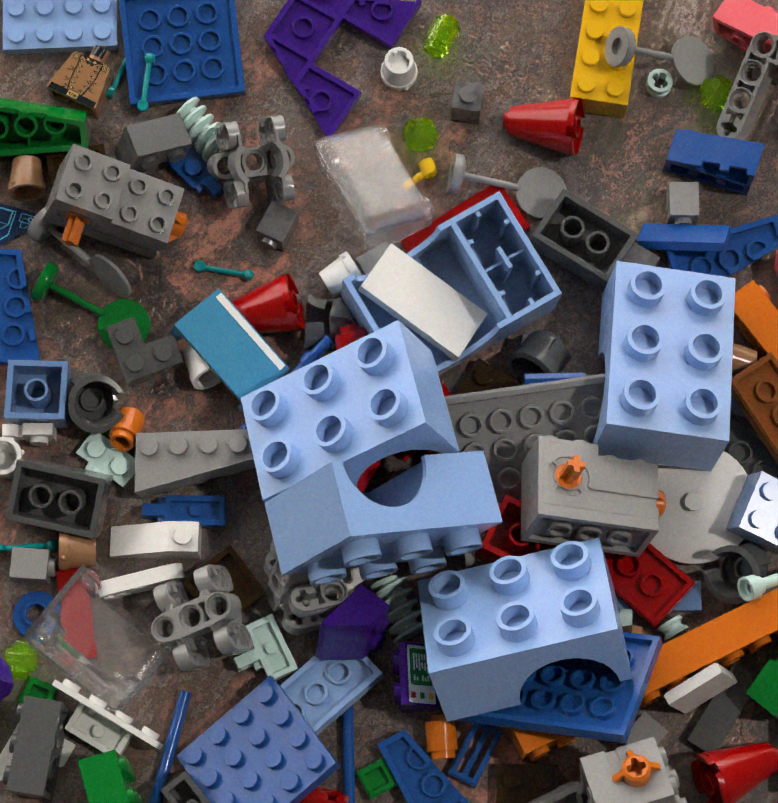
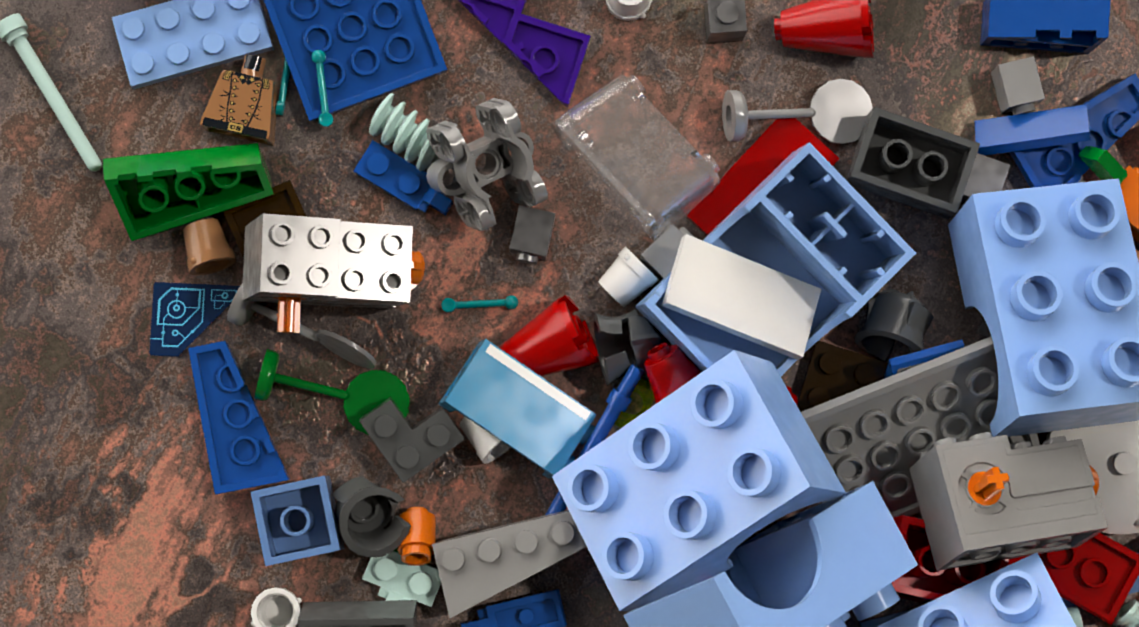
camera: 20 degrees left, 10 degrees up
white plate [2,423,57,446] -> none
dark grey brick [114,113,192,177] -> none
yellow hand [401,157,437,191] -> none
clear neon green gear [402,115,438,153] -> none
none -> green tile [1078,146,1128,184]

